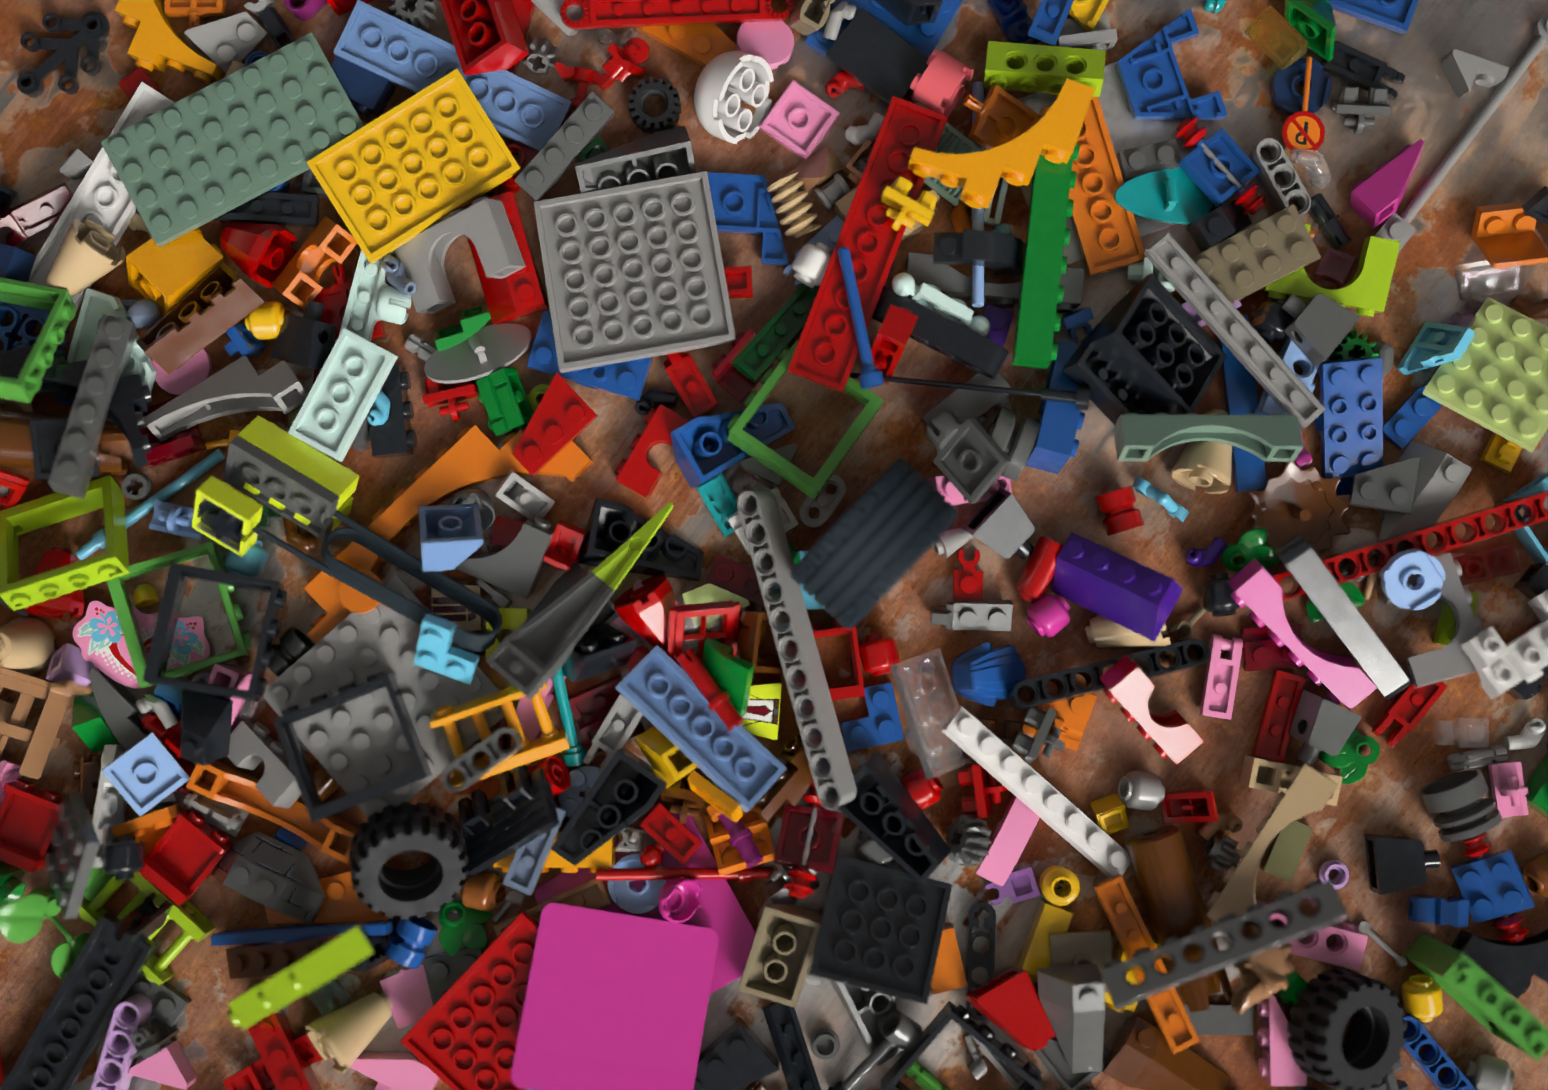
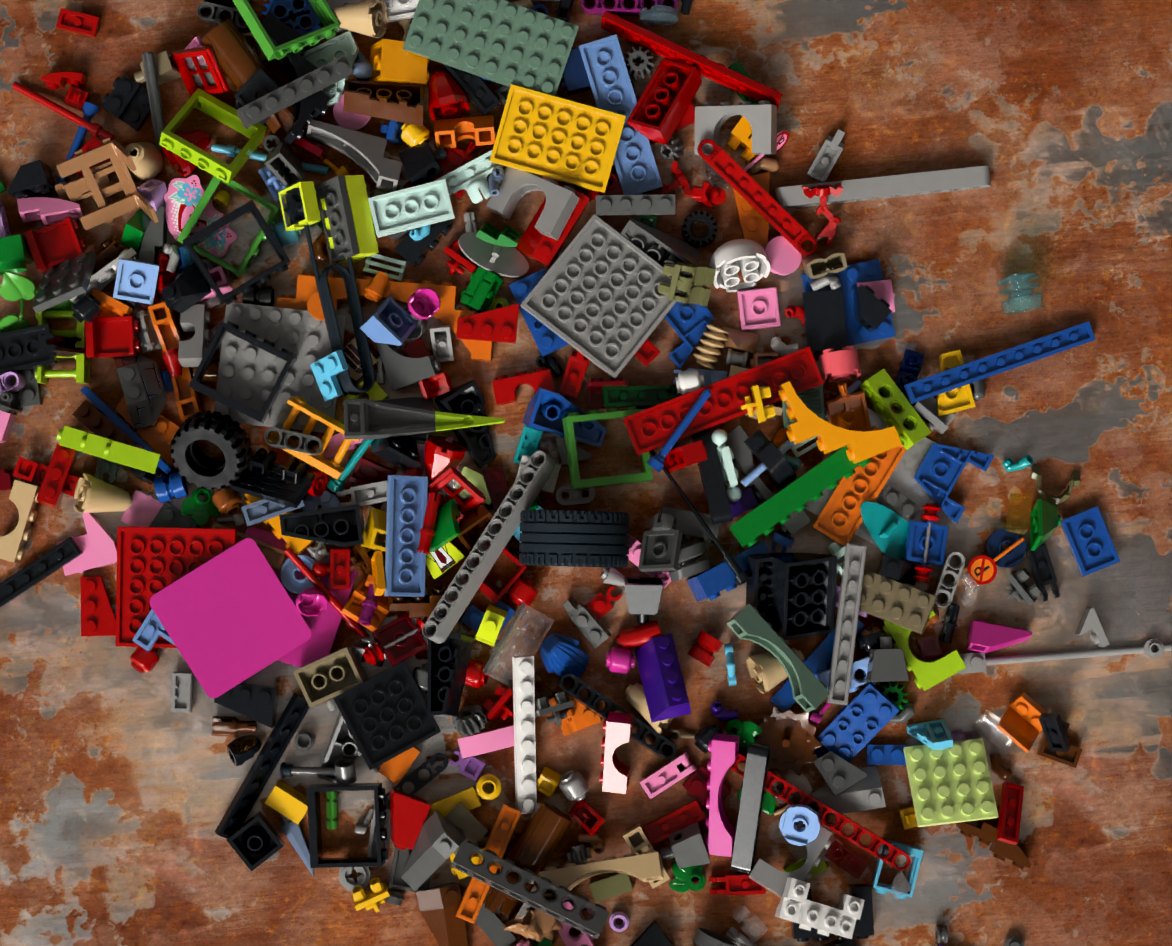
camera: 45 degrees right, 0 degrees up
none -> red cone [162,348,183,378]
none -> dark grey torso [264,142,304,188]
none -> light aqua tile [363,254,406,282]
none -> orange cone [364,271,389,302]
none -> dark pink hair [408,288,440,320]
none -> neon yellow torso [475,604,508,647]
none -> olive hips [658,261,716,306]

